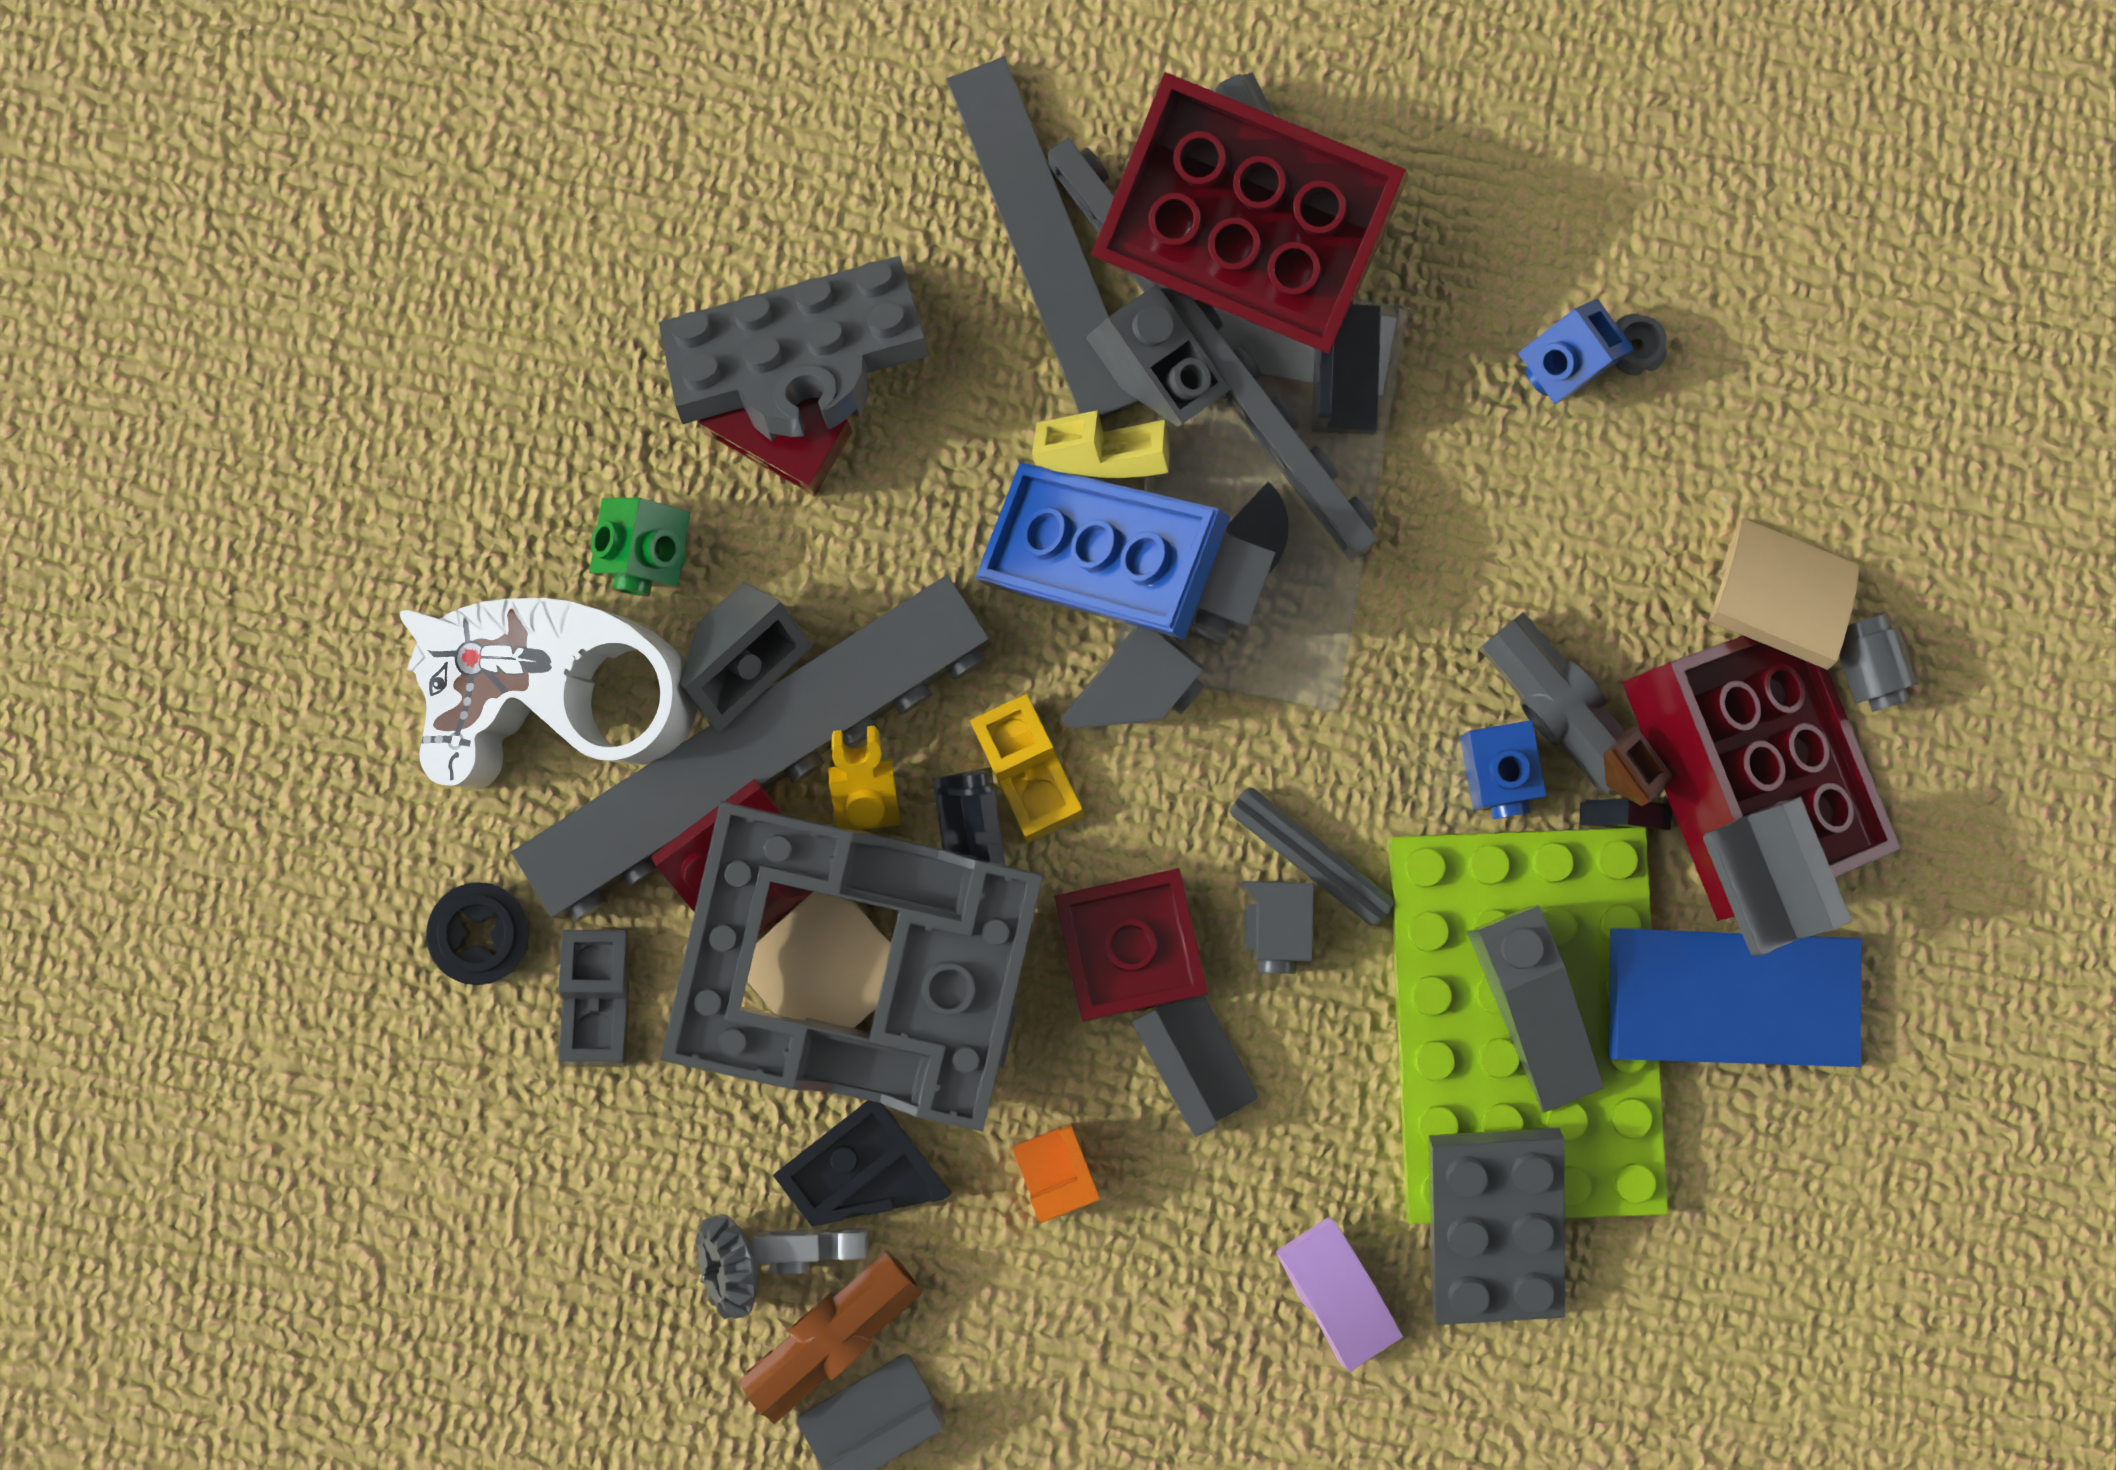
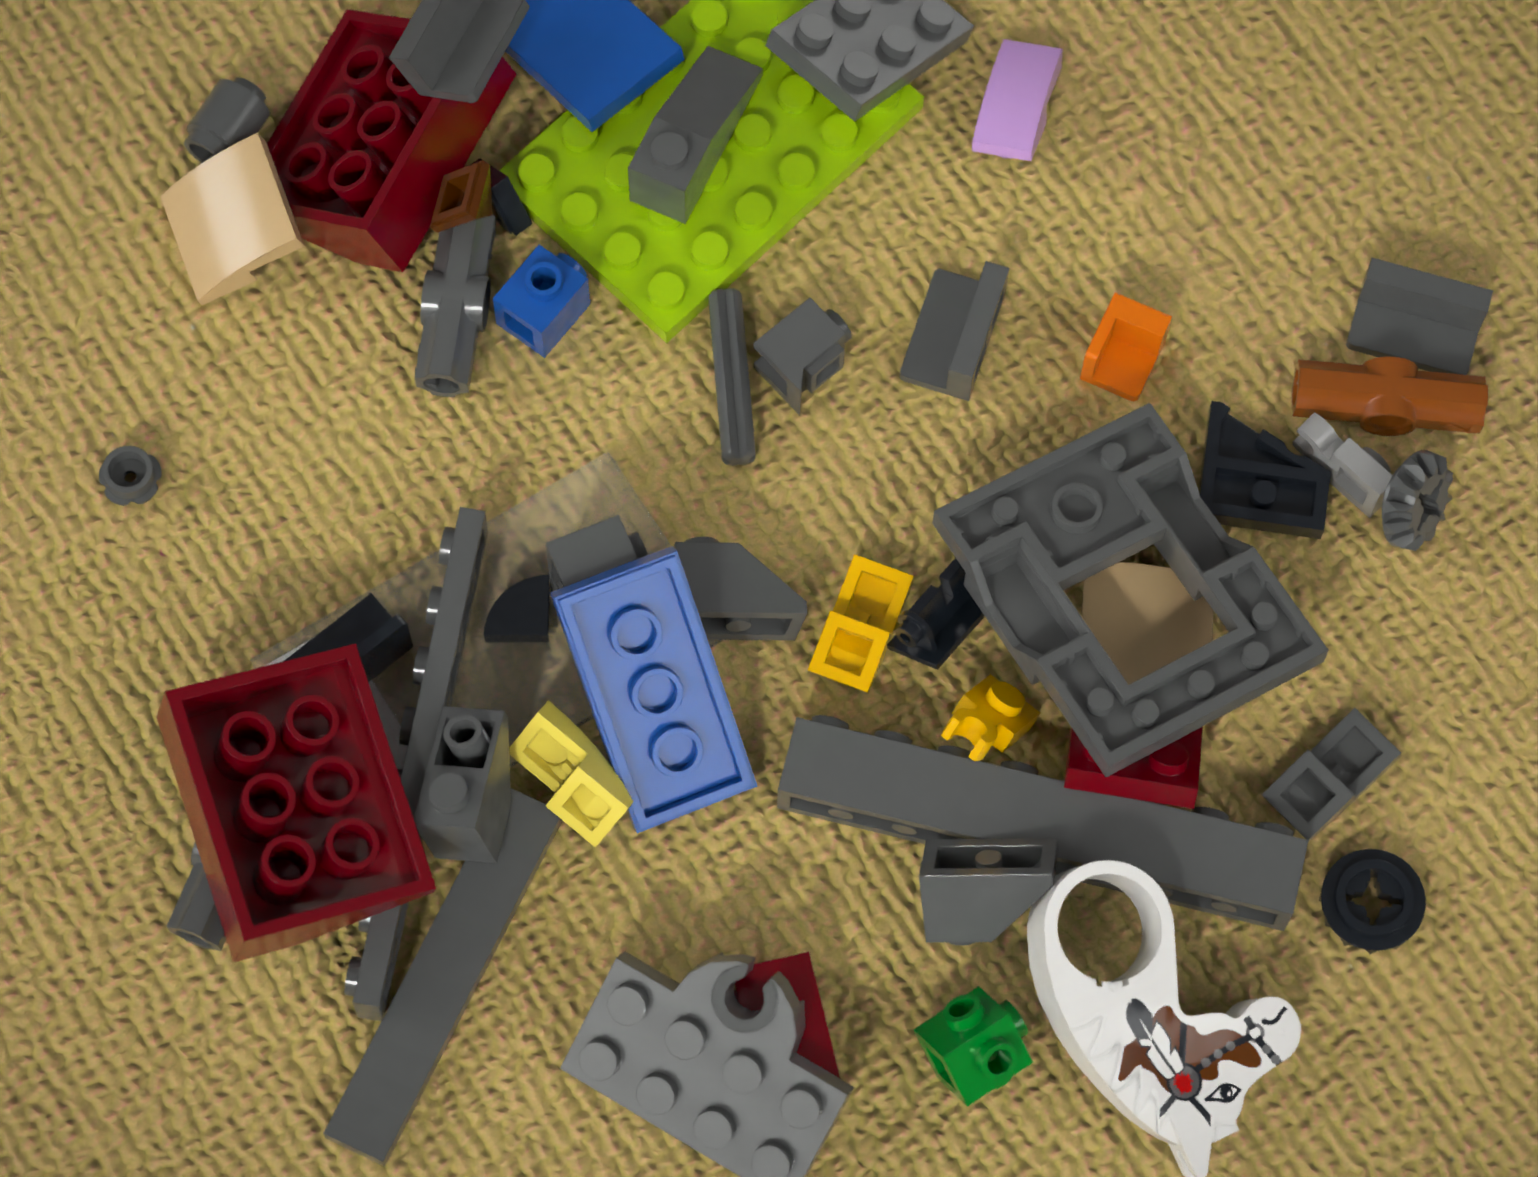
camera: 135 degrees left, 15 degrees down
dark red plate [1054,868,1208,1023] -> none
brick [1518,298,1635,404] -> none

